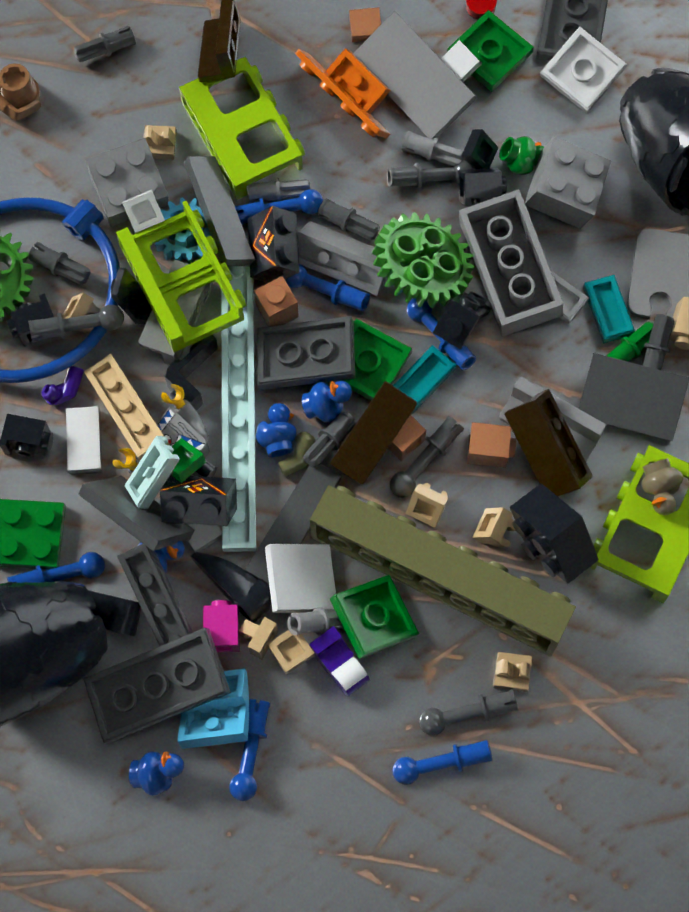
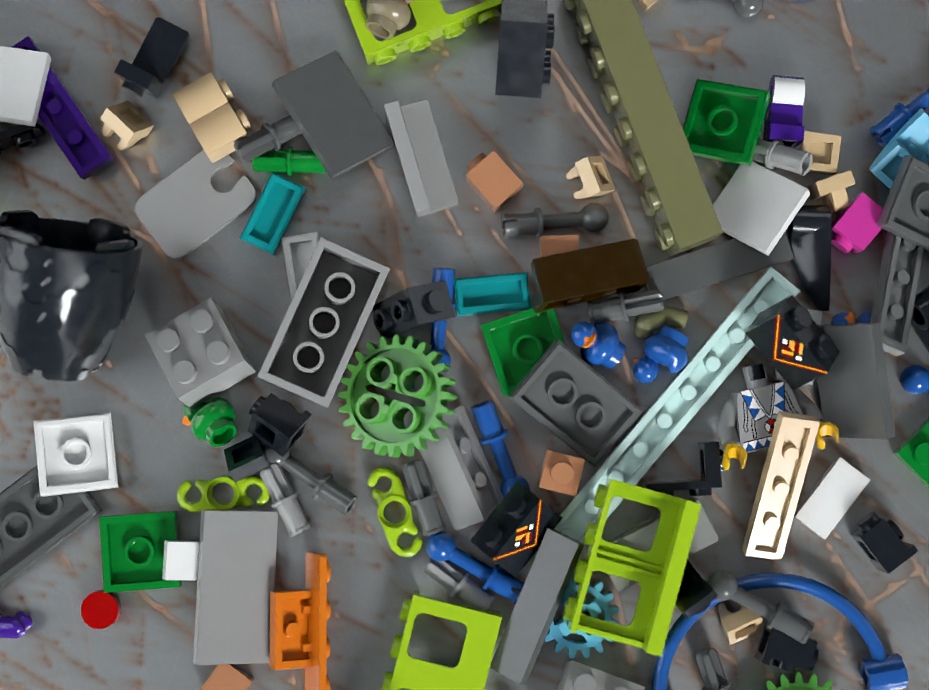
camera: 135 degrees left, 15 degrees up
dark purple arm [41,366,84,406] -> none
white plate [122,190,165,233] -> none
light aqua tile [125,436,180,509] -> none
green plate [170,438,206,483] -> none
tan tile [472,507,516,547] -> none
dark brown panel [504,389,593,496] -> none
none -> lime piece [177,474,270,512]
none -> lime piece [367,467,423,557]

